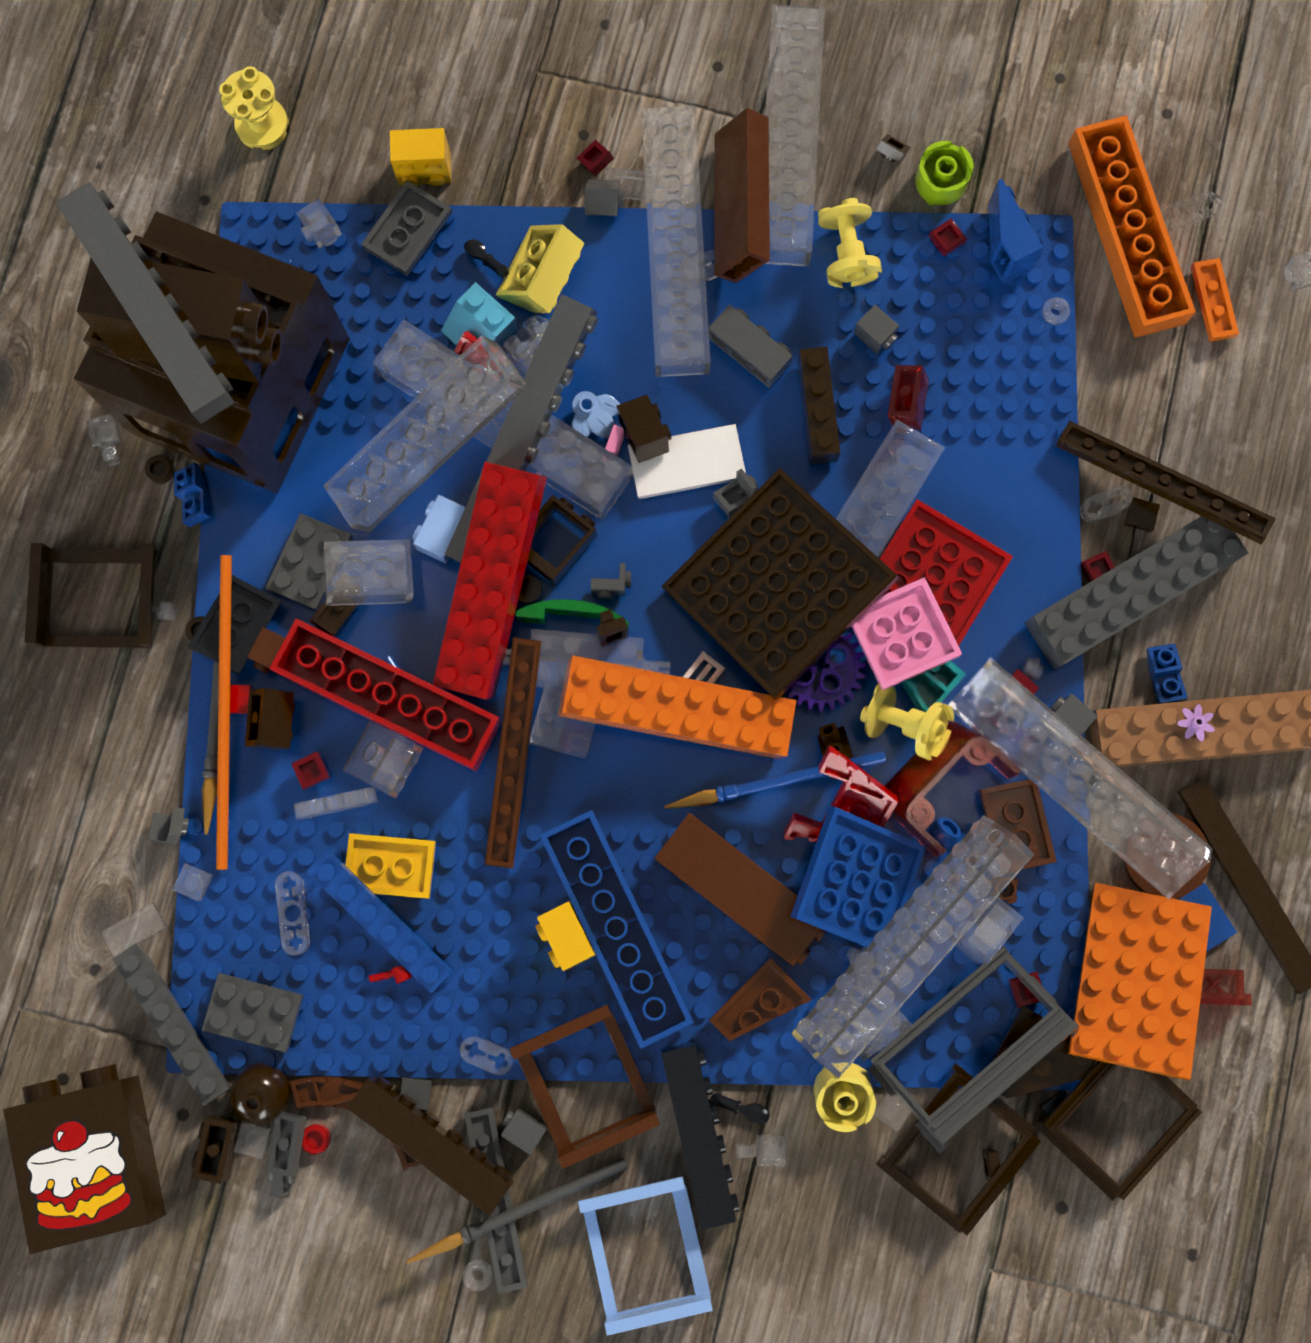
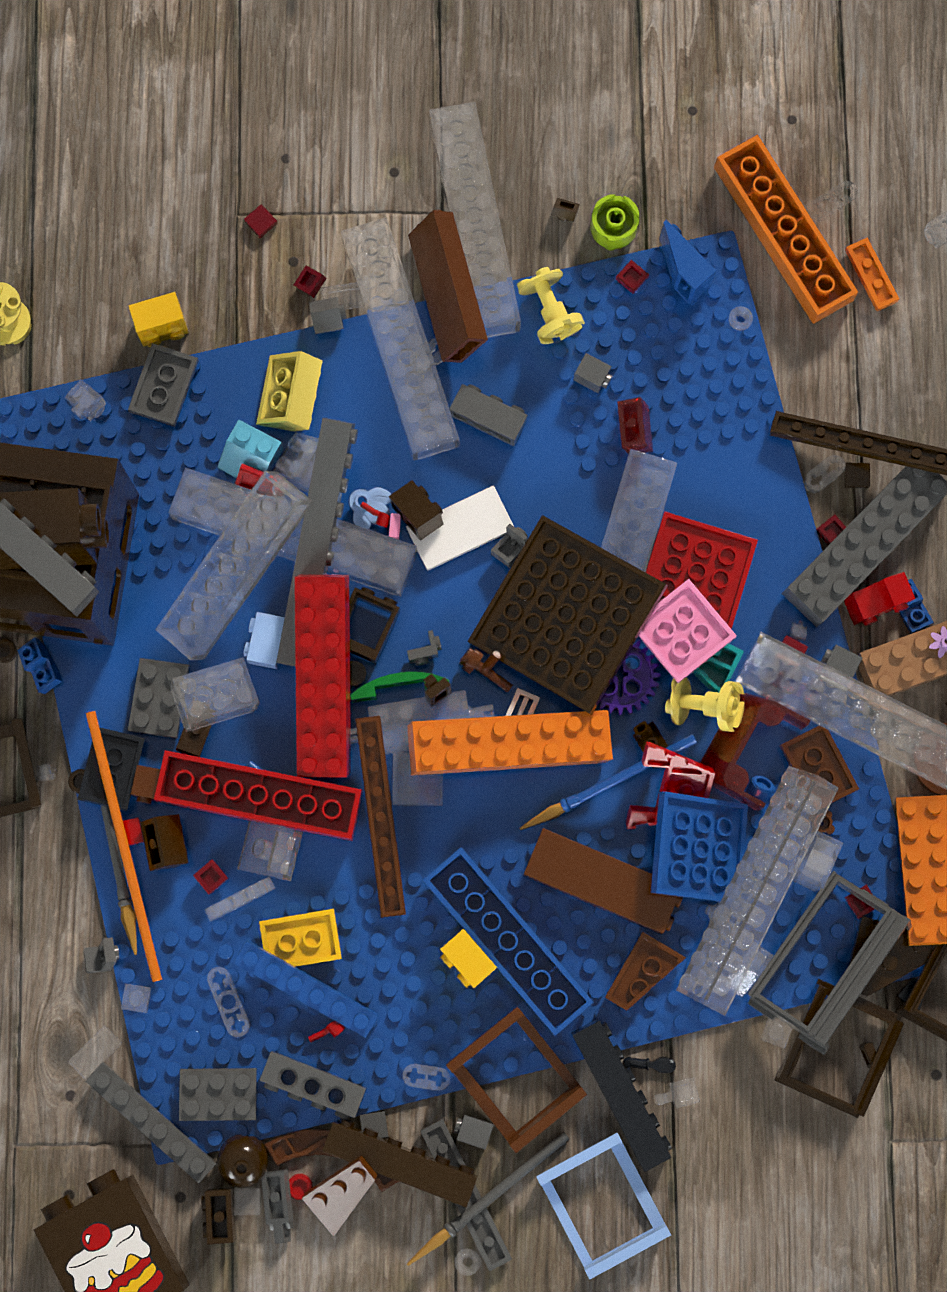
camera: 20 degrees left, 0 degrees up
black piece [464,239,509,278] -> none
dark brown brick [797,346,841,465] -> none
light yellow brick [813,1061,876,1132] -> none
none -> dark red tile [244,204,278,238]
none -> dark grey brick [259,1051,367,1120]
none -> wing [302,1156,377,1237]
none -> red hand [360,501,390,528]
none -> reddish brown piece [459,648,513,693]
none -> red brick [844,572,916,626]

